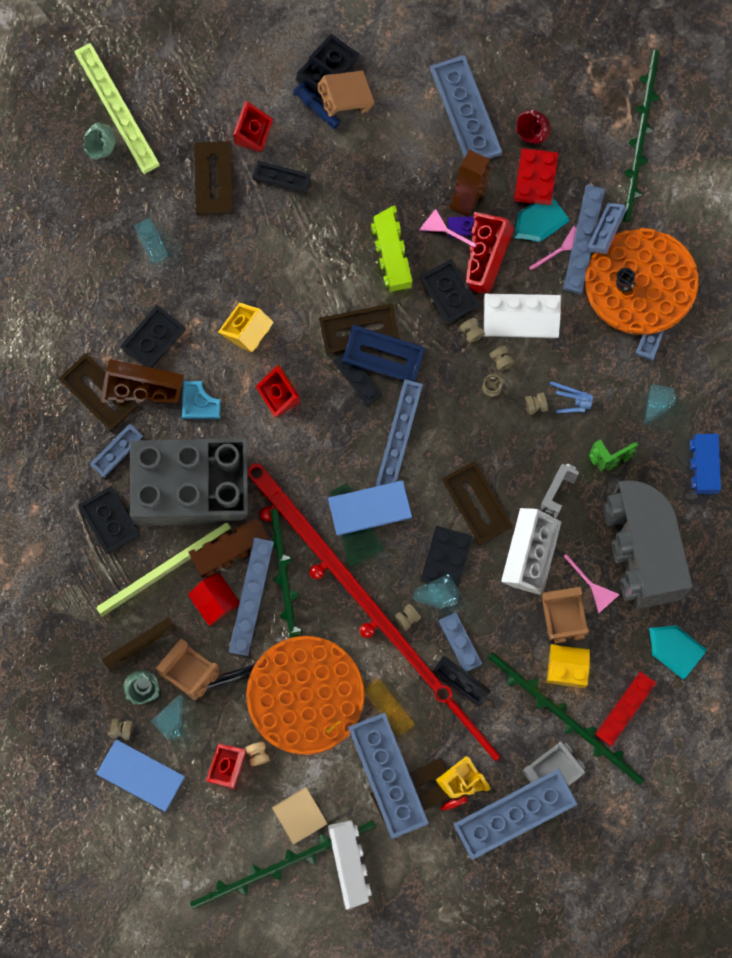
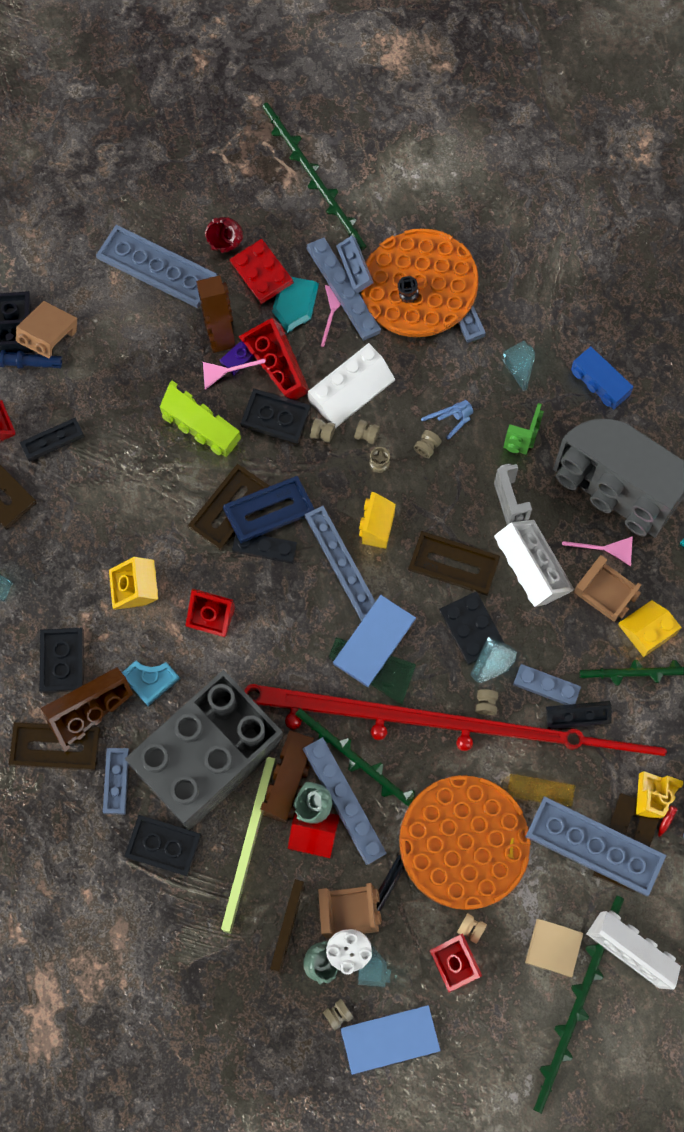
camera: 40 degrees left, 5 degrees down
none -> sand green hair [294,782,332,823]
none -> white plate [326,929,372,974]
none -> yellow slope [359,492,396,549]

